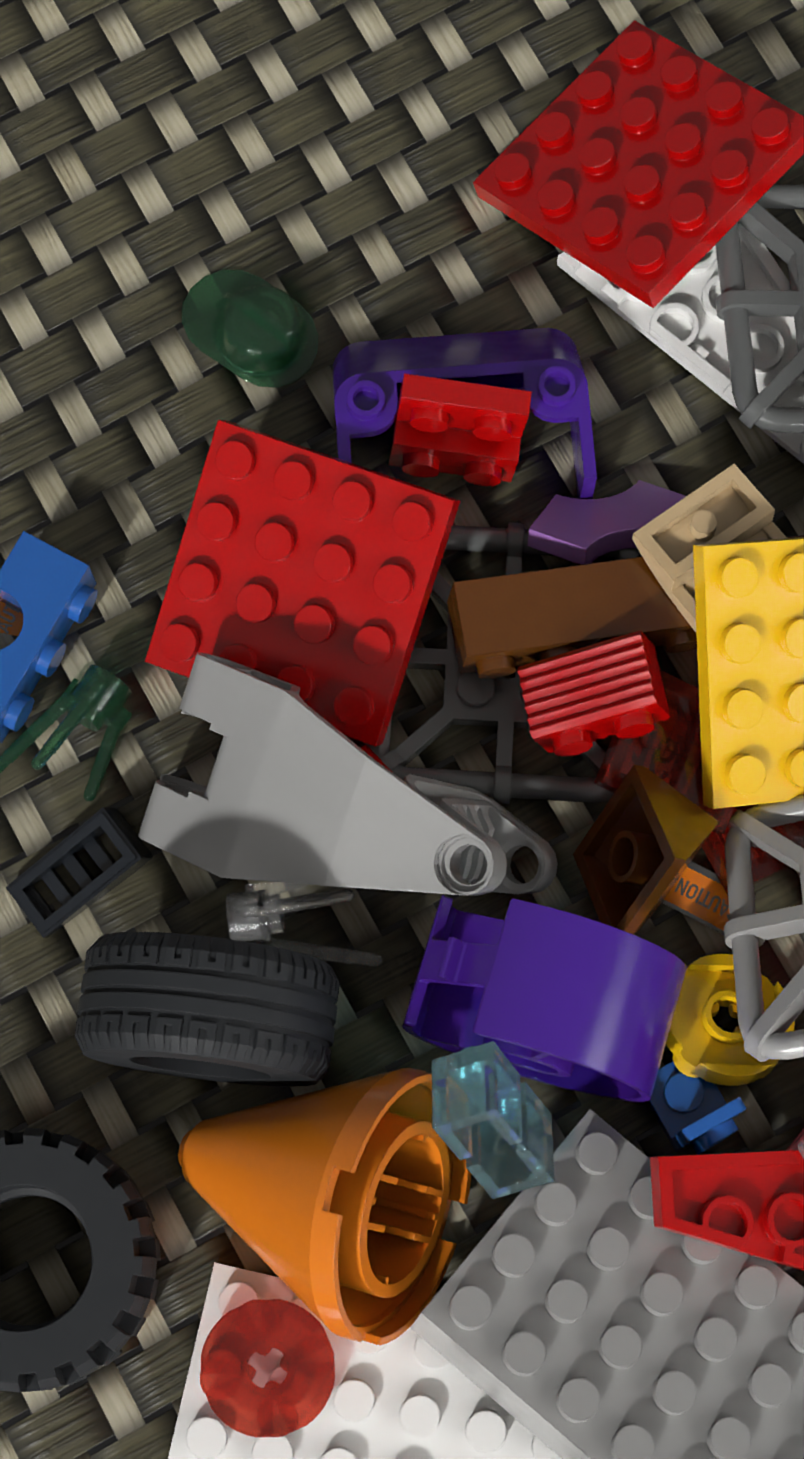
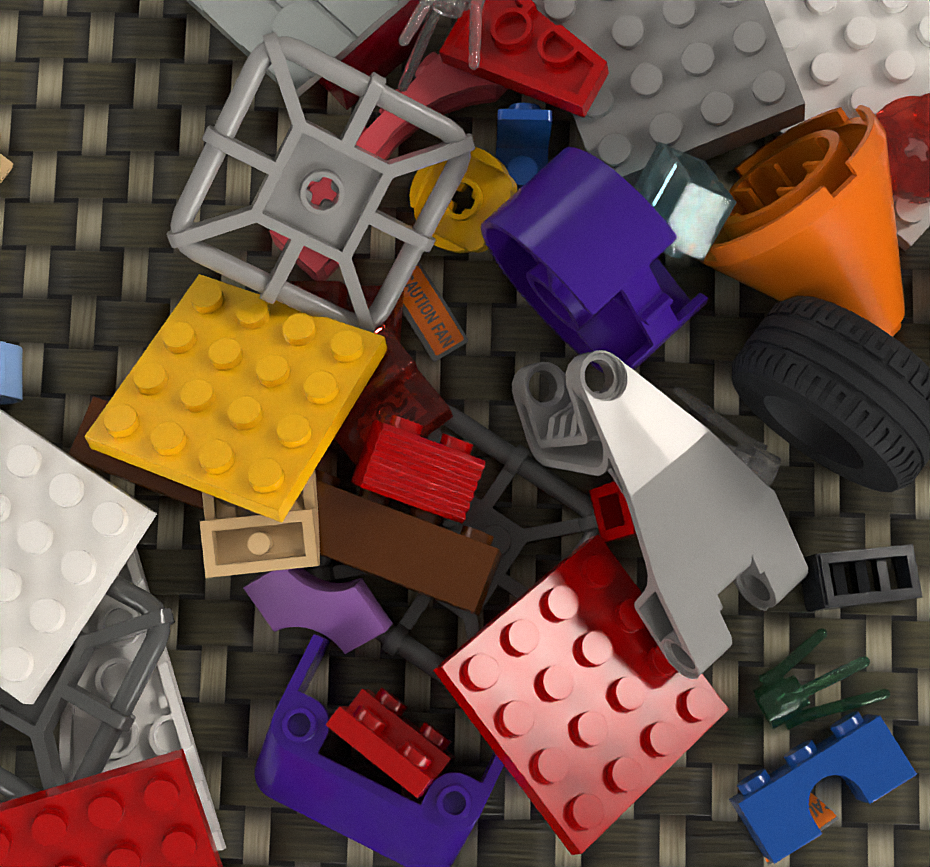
camera: 150 degrees left, 5 degrees up
reddish brown slope [573,764,719,935] -> none

